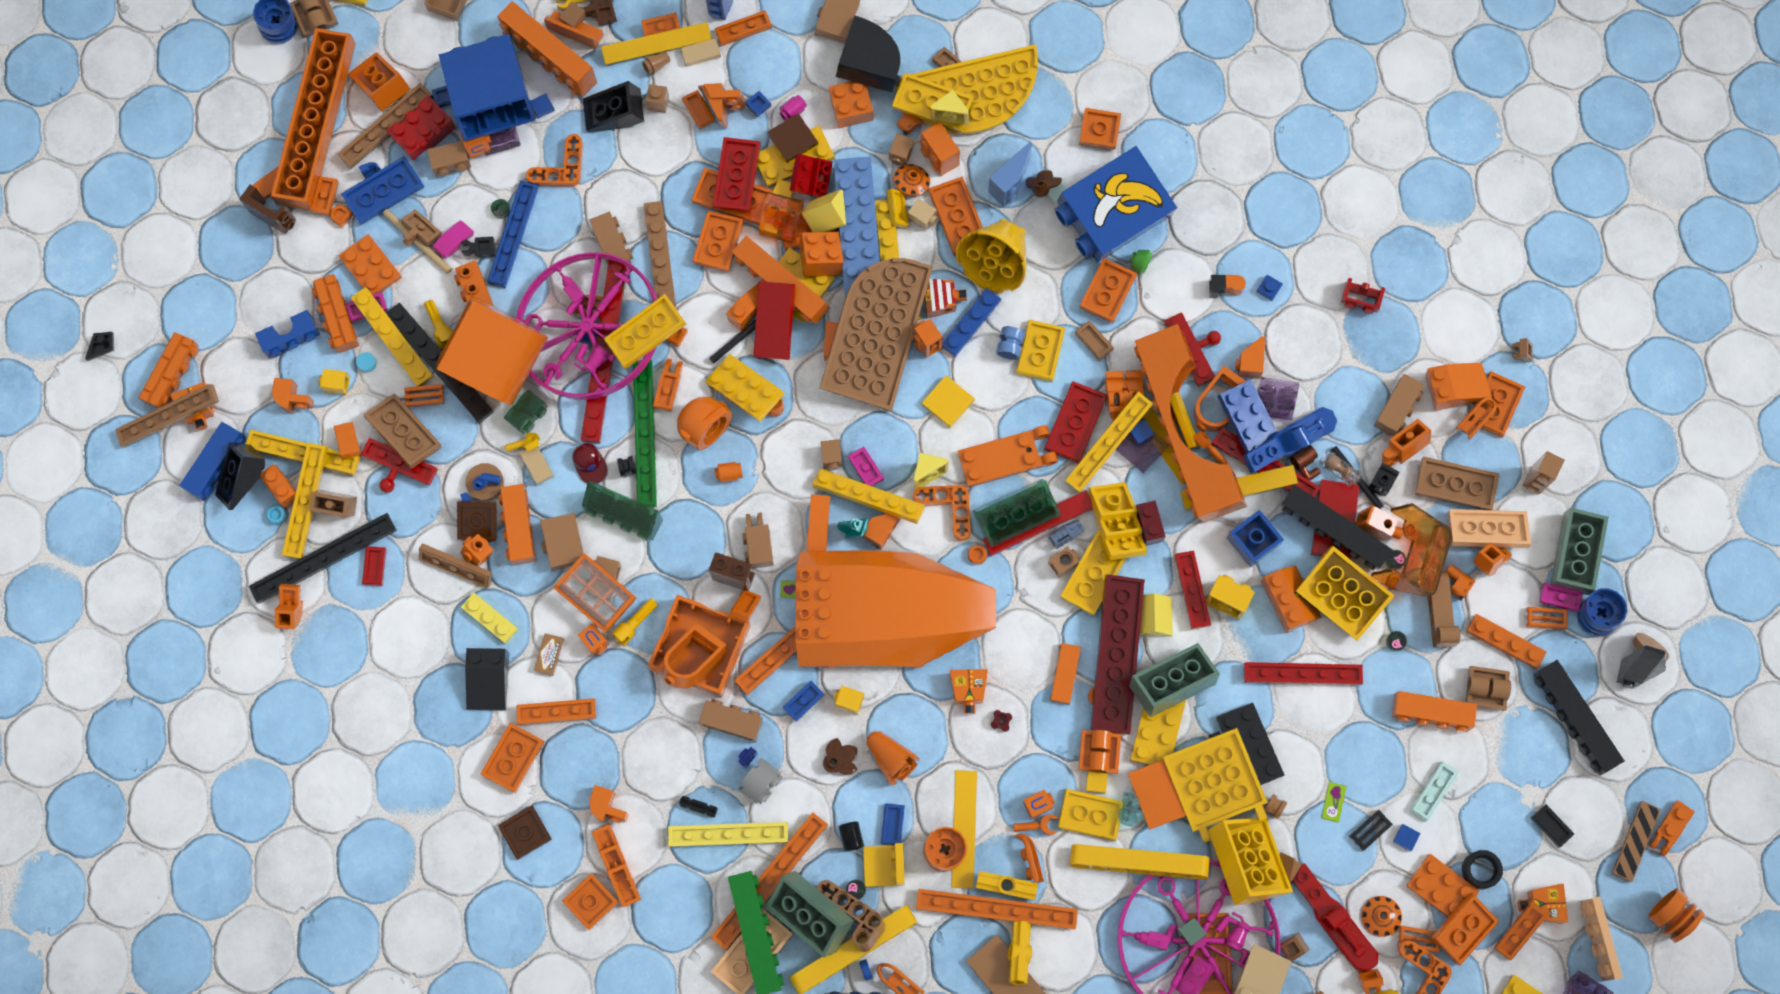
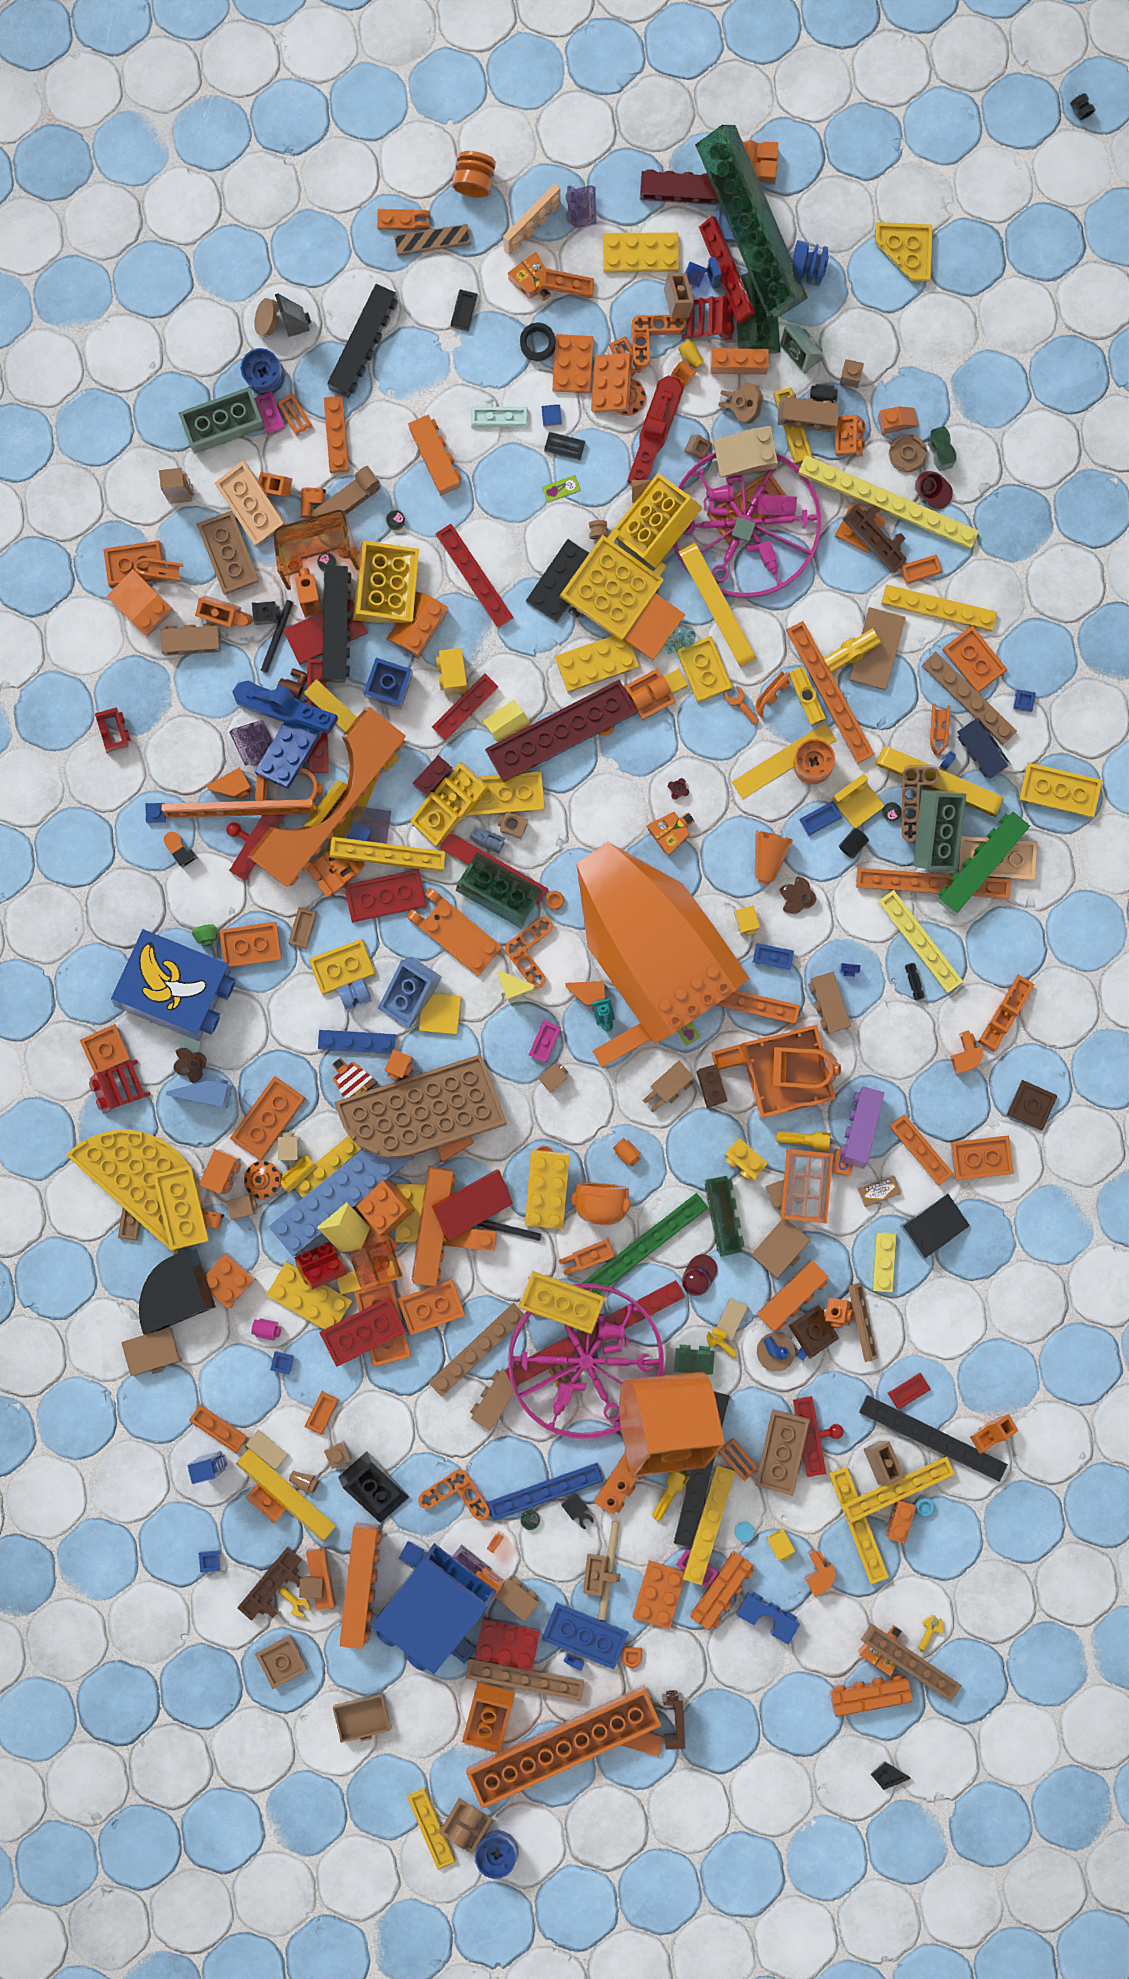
camera: 125 degrees left, 10 degrees up
blue brick [179,421,246,501] -> none
black slope [215,442,265,510] -> none
orange plate [310,176,339,216] -> none
orange tile [334,422,361,459] -> none
dark pink slope [432,220,474,259] -> none
orange plate [562,873,619,931] -> none
black wheel [617,456,636,477] -> none
orange piece [698,83,746,128] -> none
light grey brick [738,758,783,804] -> none
reddish brown tile [767,113,818,163] -> none
yellow plate [812,468,925,524] -> none
light yellow slope [931,90,969,125] -> none
yellow cone [956,219,1026,293] -> none
orange brick [1023,789,1055,820] -> none
orange tile [1050,643,1081,705] -> none
sand green brick [1129,643,1220,718] -> none
orange piece [1193,431,1229,465] -> none
clear piece [1319,451,1361,487] -> none
orange tile [1431,893,1499,966] -> none
medium nougat plate [1466,666,1511,711] -> none
medium nougat tile [1512,338,1533,362] -> none
none -> red plate [89,1060,151,1114]
none -> orange tile [162,799,316,818]
none -> medium blue slope [378,956,442,1029]
none -> clear orange tile [487,1530,505,1553]
none -> orange plate [591,353,633,413]
none -> yellow bracket [724,1138,768,1181]
none -> medium lavender brick [840,1086,885,1169]
none -> yellow bar [918,1614,943,1651]

